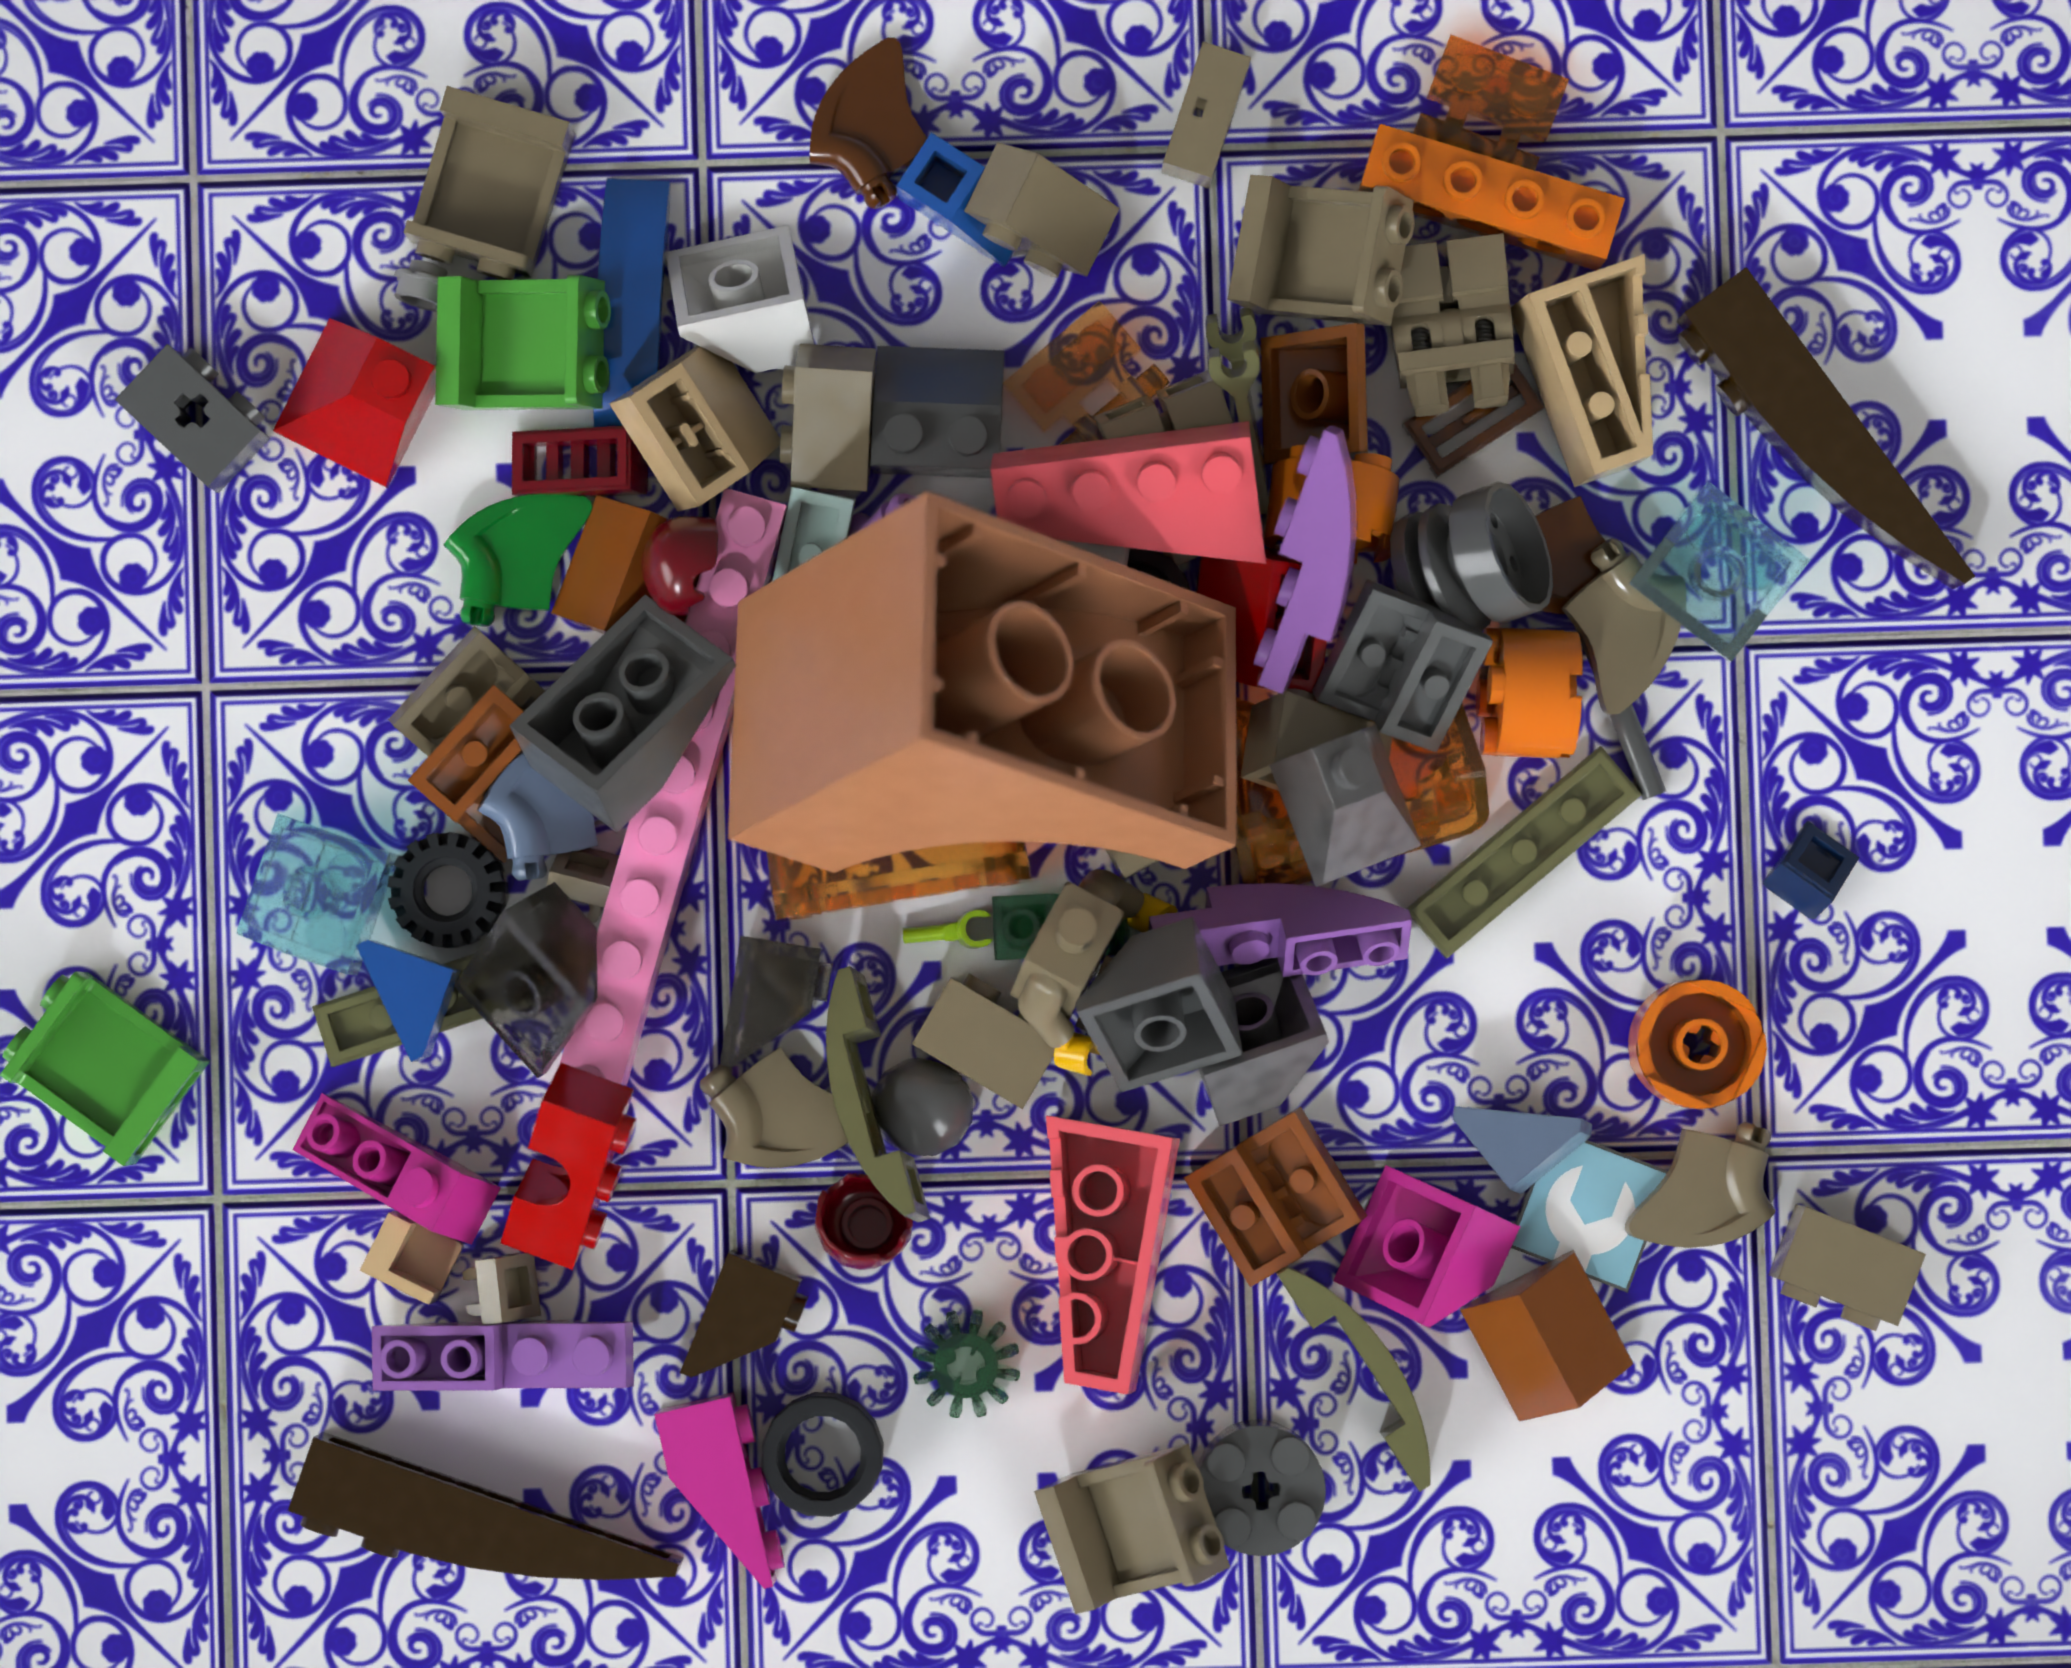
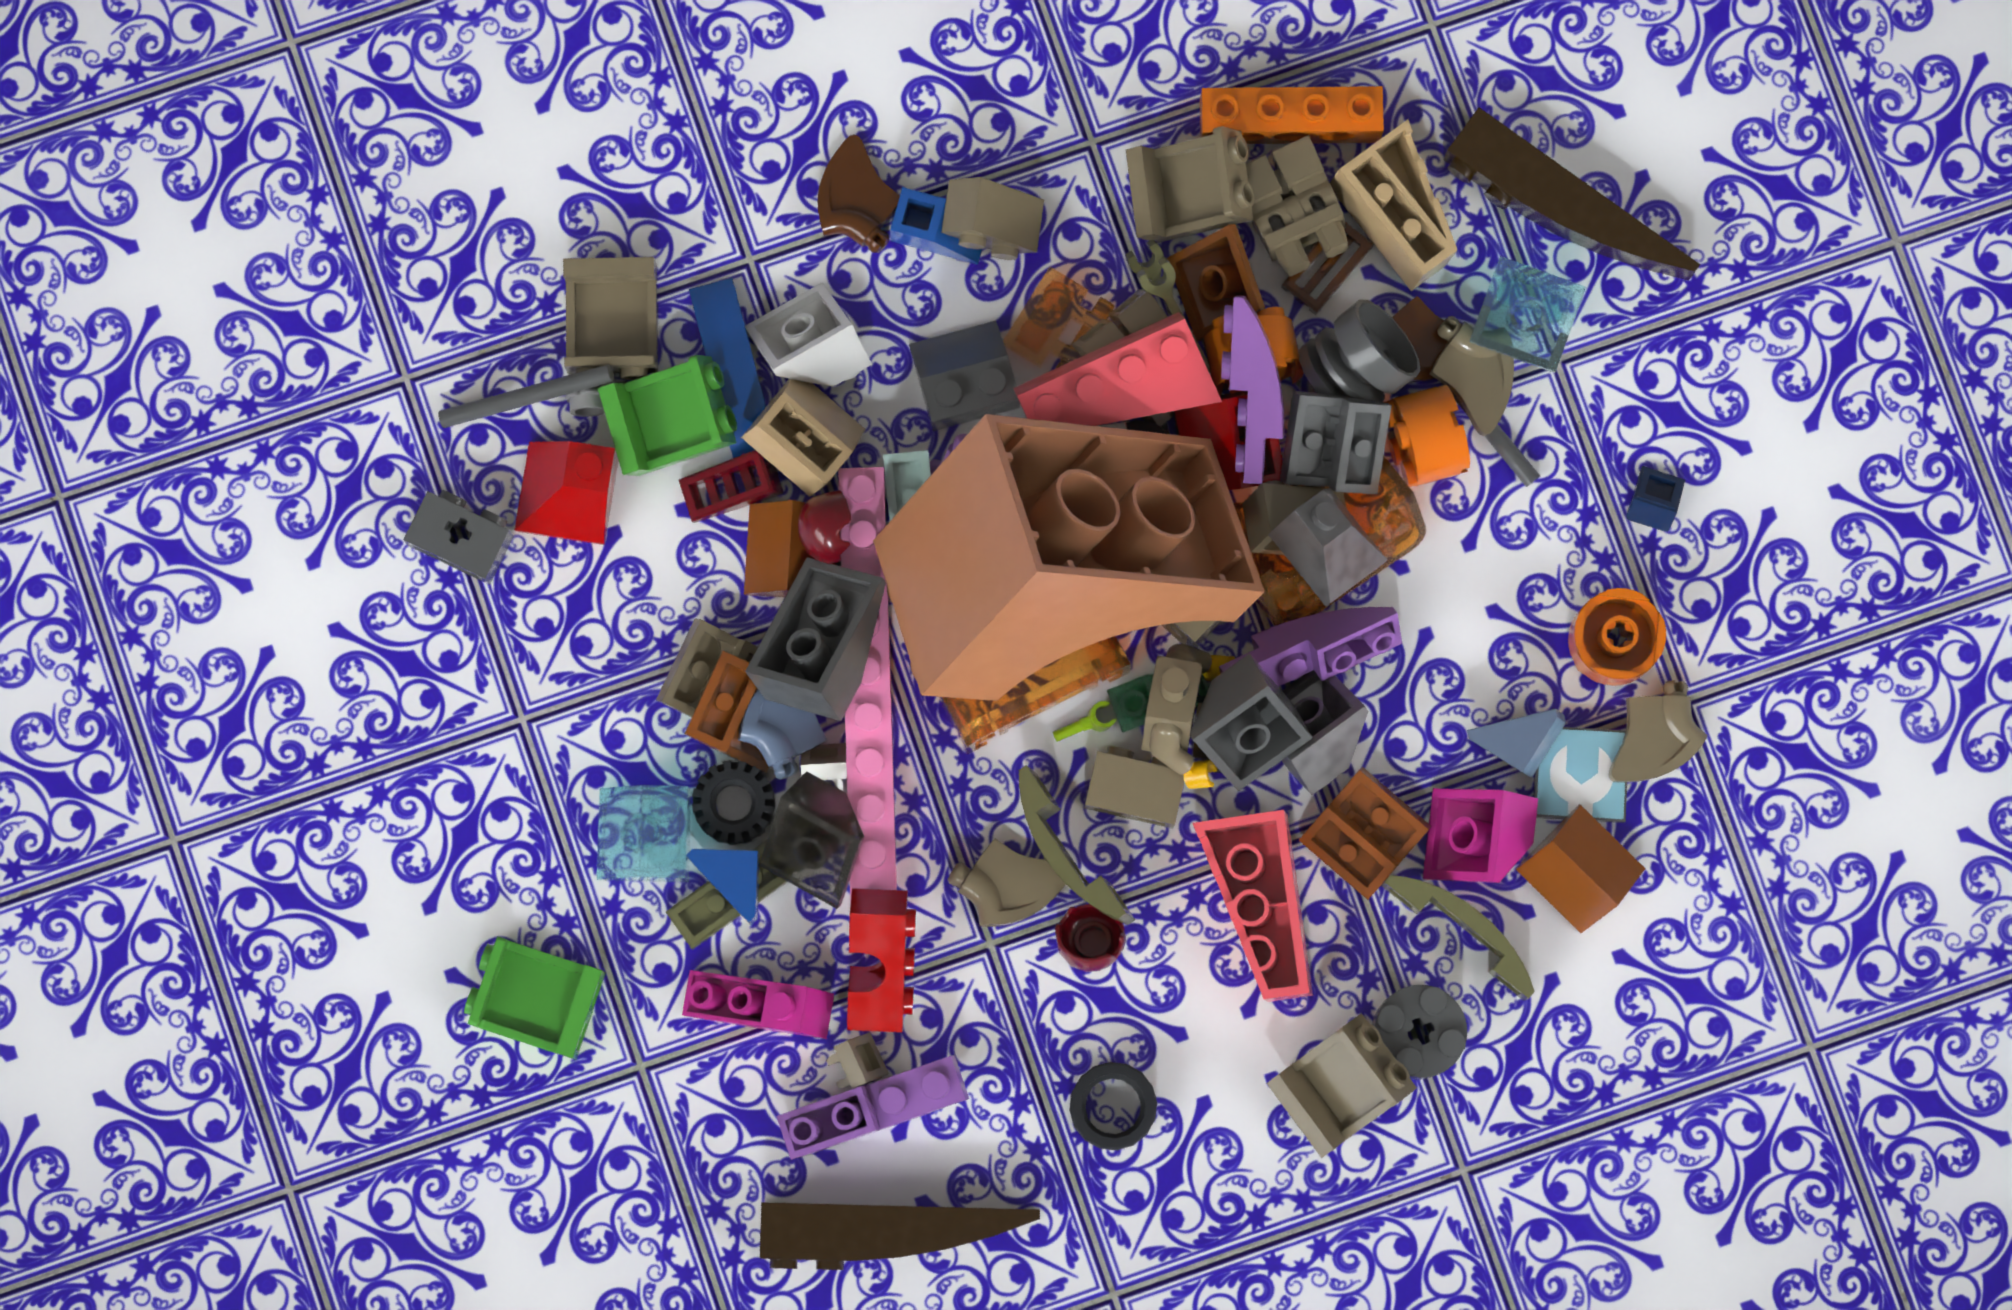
camera: 20 degrees left, 5 degrees down
tan panel [359,1210,463,1305] -> none
green arm [443,494,592,627] -> none
dark pink slope [654,1392,785,1589] -> none
dark brown slope [680,1250,809,1378] -> none
clear smoke slope [720,936,833,1067] -> none
dark tan brick [780,344,876,492] -> none
dark grey hair [872,1058,973,1156] -> none
clear green gear [913,1309,1020,1418] -> none
dark tan piece [1161,41,1251,189] -> none
olive tile [1406,746,1642,959] -> none
clear orange plate [1413,35,1569,171] -> none
dark tan brick [1768,1204,1926,1331] -> none
none -> dark grey bar [438,364,614,428]

